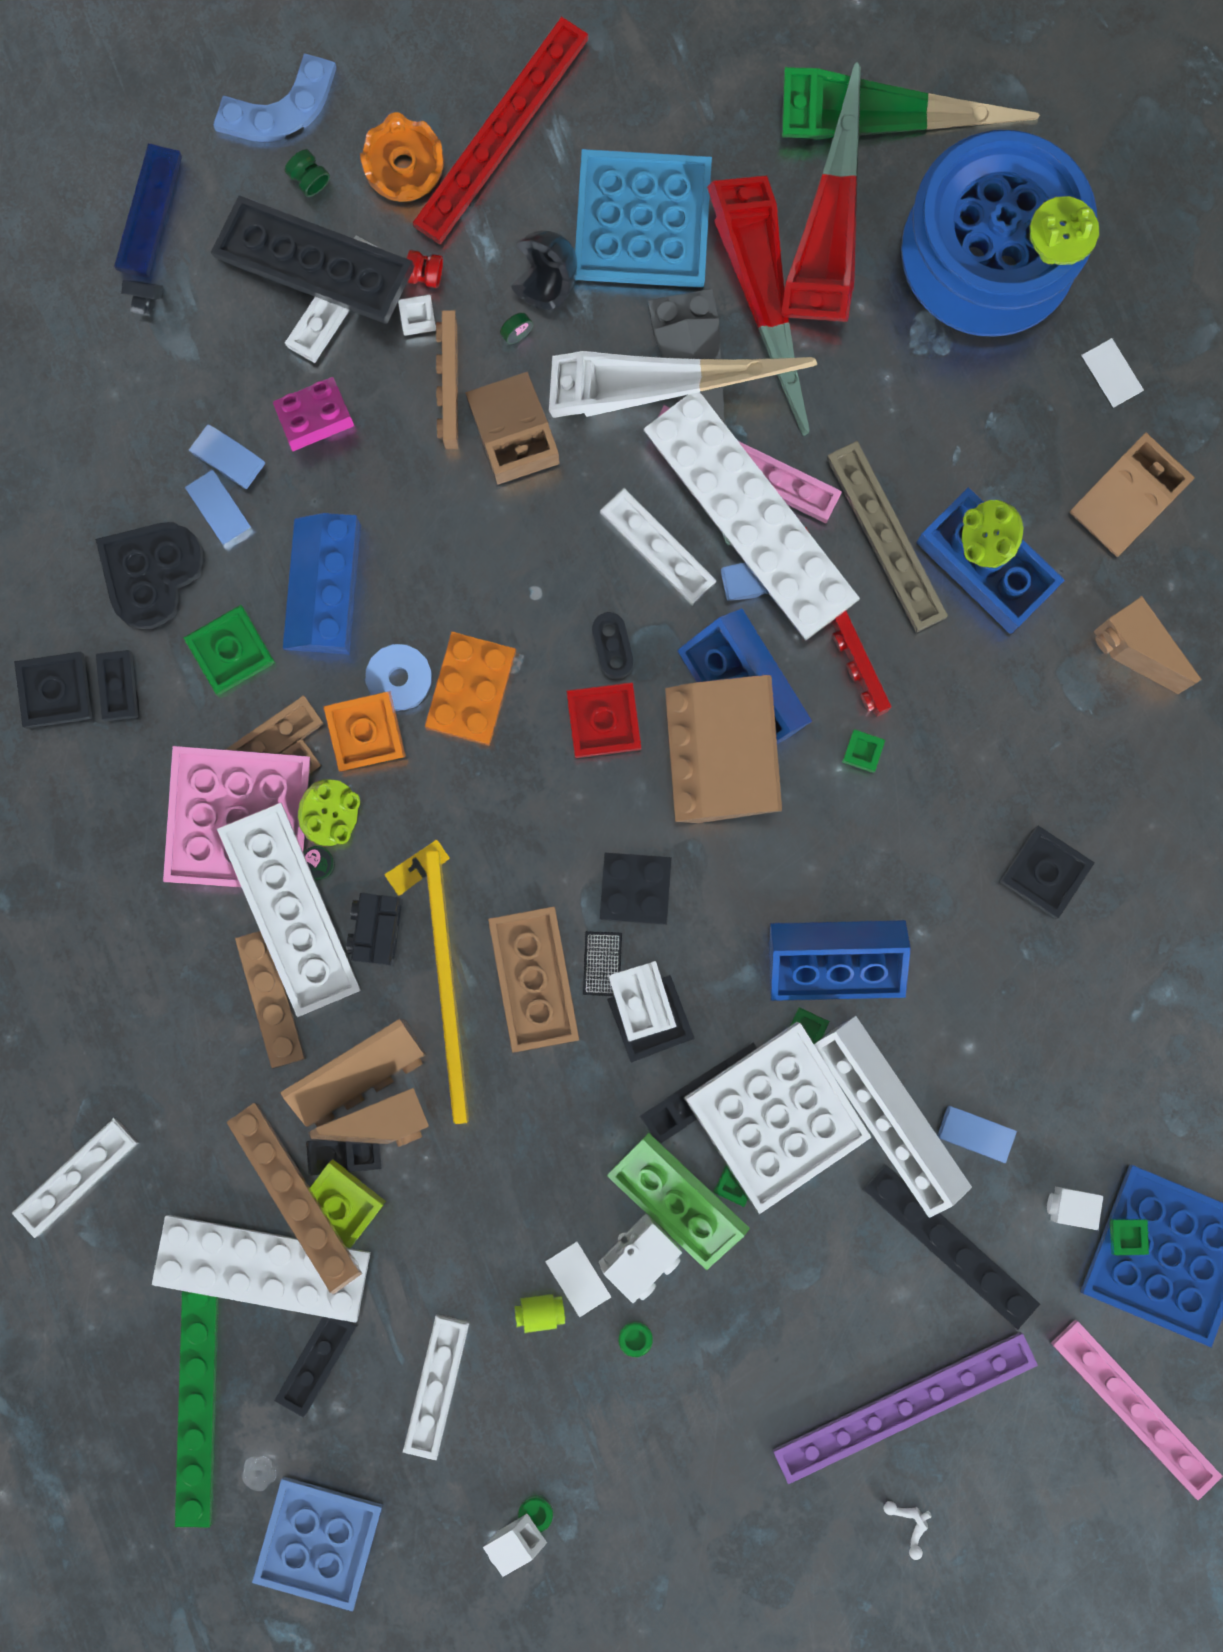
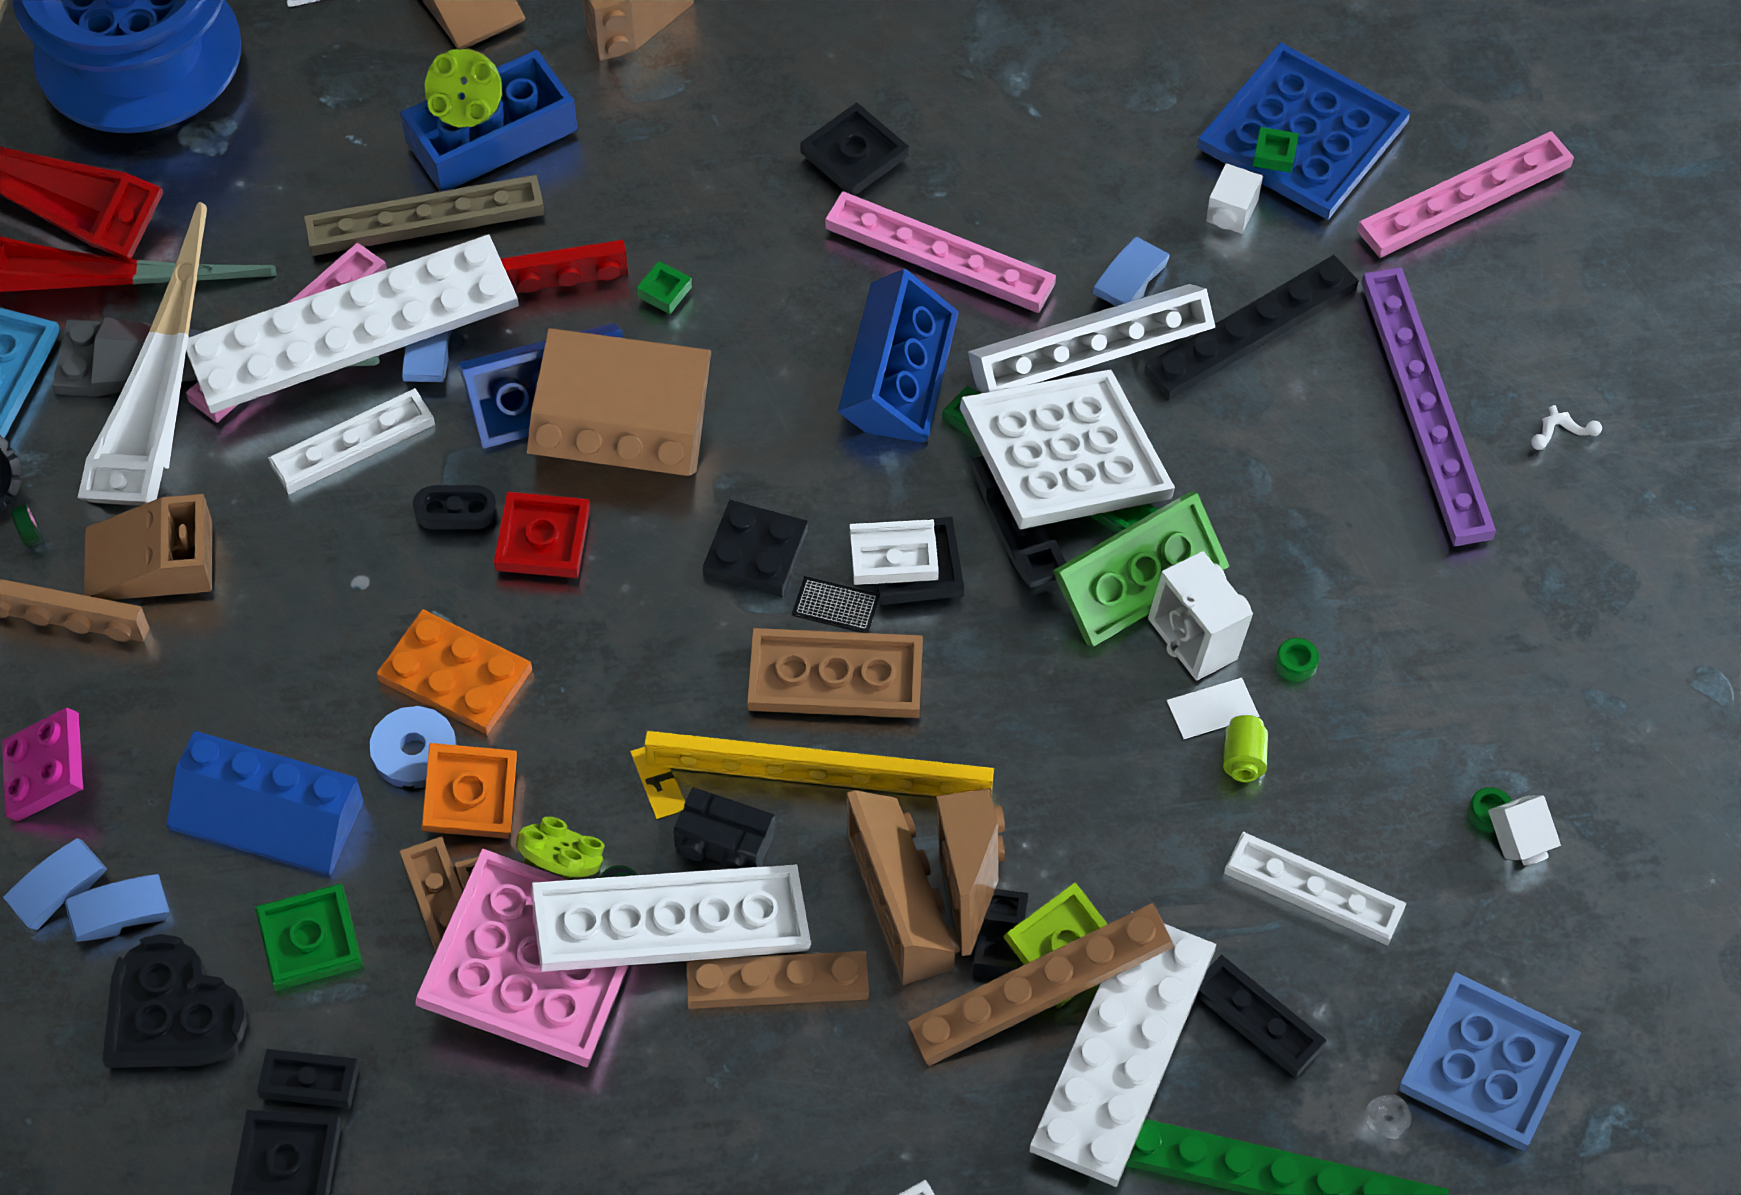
camera: 75 degrees left, 25 degrees down
none -> bright pink plate [825,191,1056,313]

